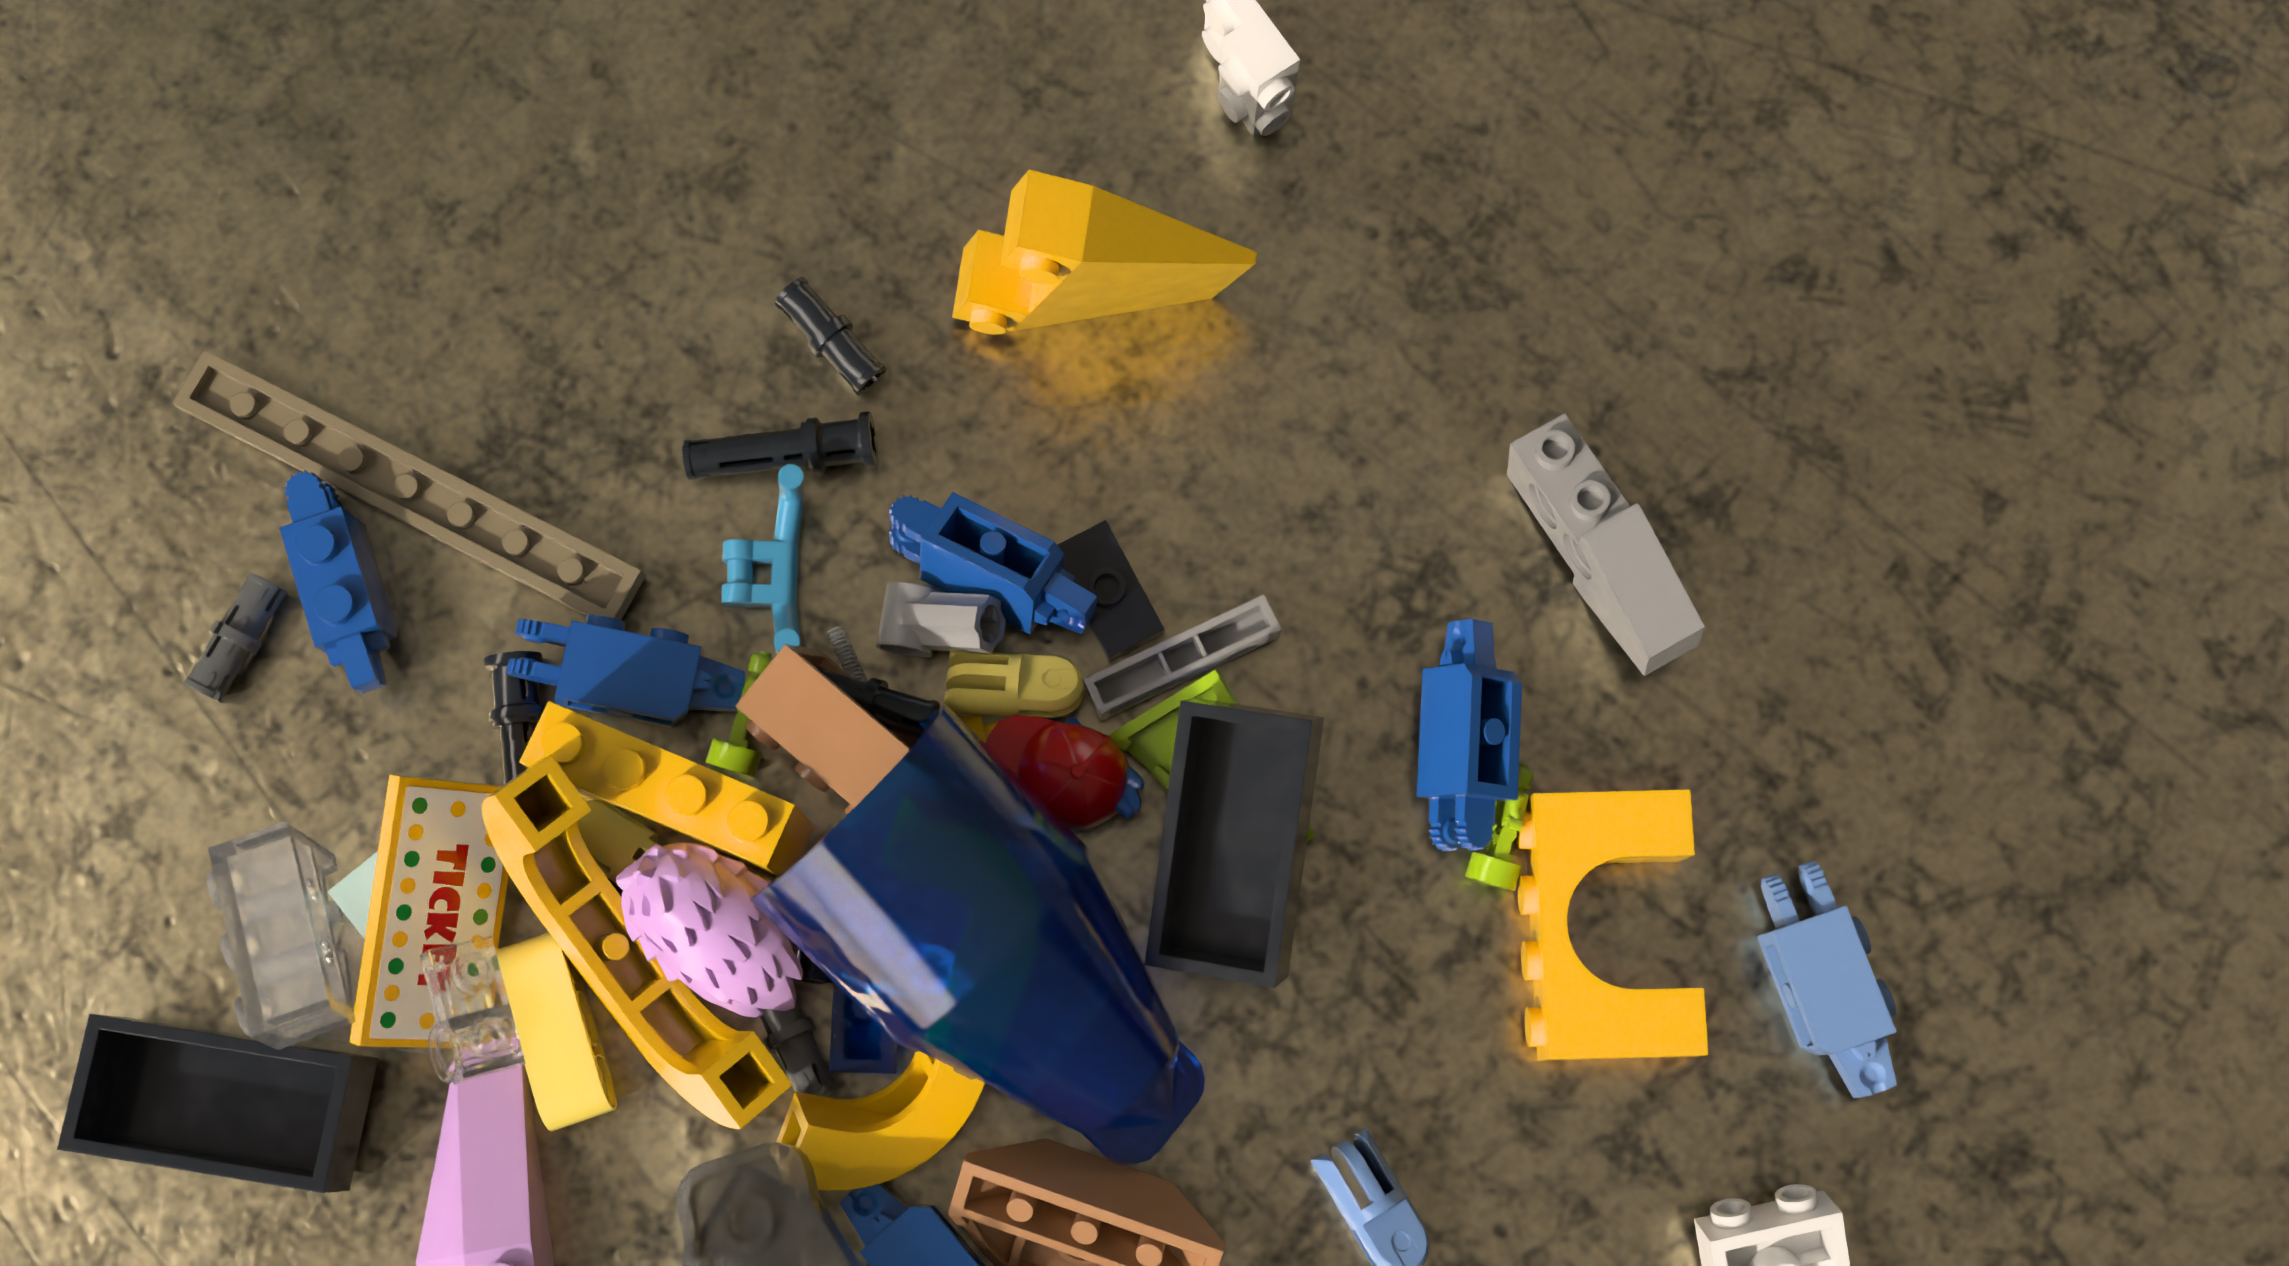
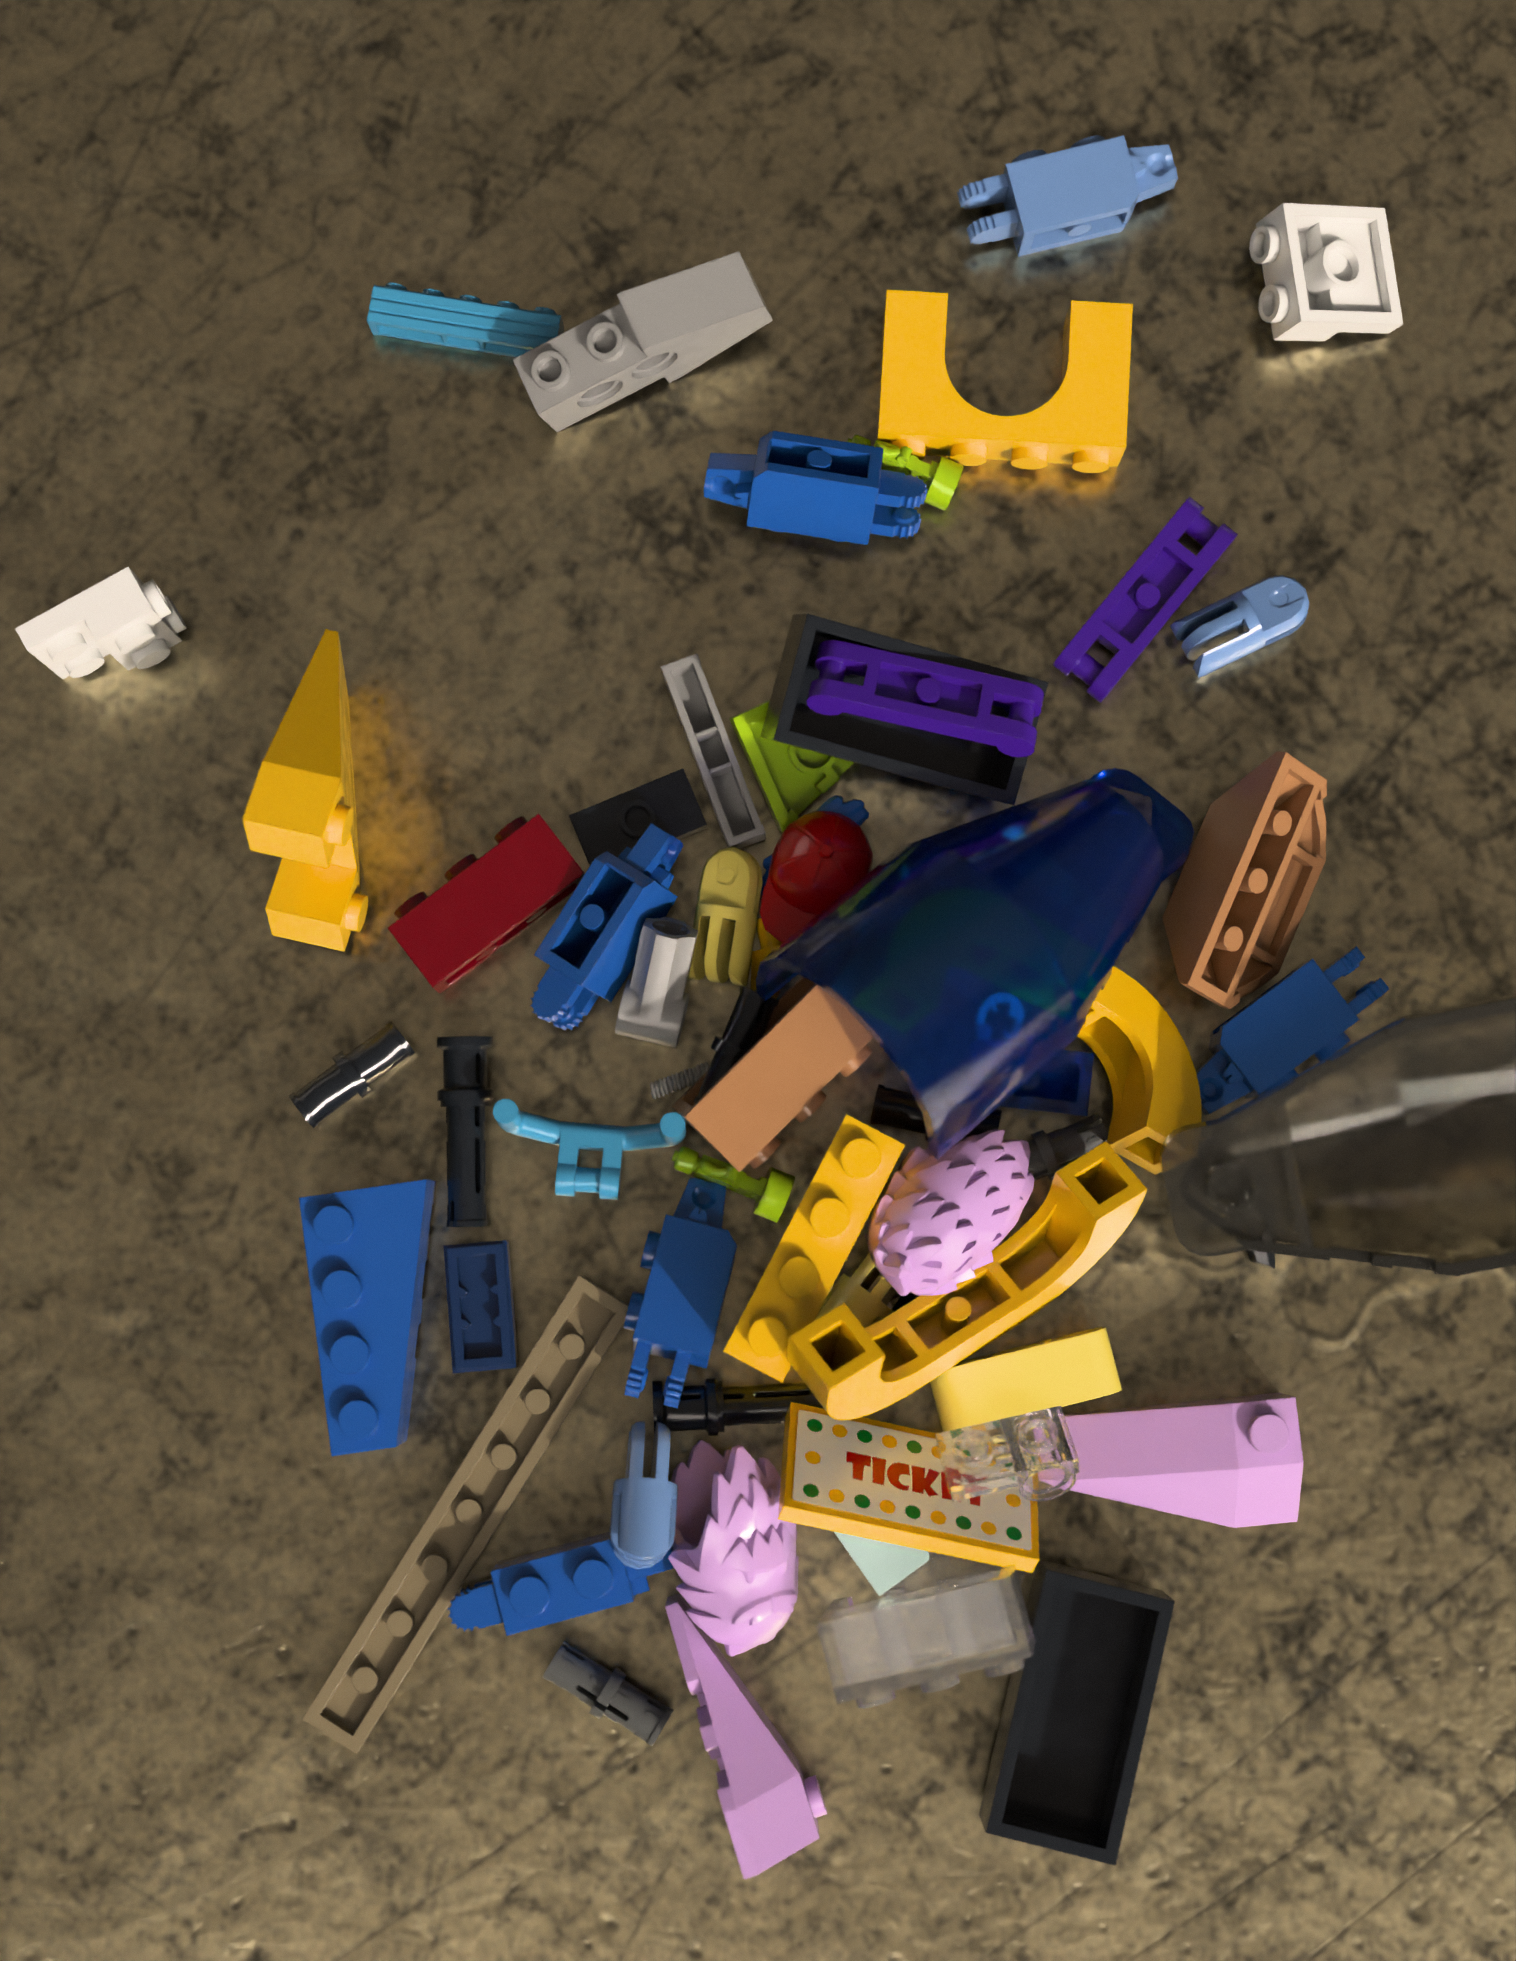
camera: 85 degrees left, 5 degrees up
none -> blue wedge [299,1179,437,1457]
none -> dark azure piece [367,283,564,358]
none -> dark red brick [387,814,585,994]
none -> dark blue plate [443,1240,519,1373]
none -> medium blue arm [610,1421,678,1569]
none -> lavender wedge [665,1593,827,1880]
none -> lavender head [668,1440,799,1656]
none -> dark purple plate [806,640,1044,757]
none -> dark purple plate [1053,497,1238,703]

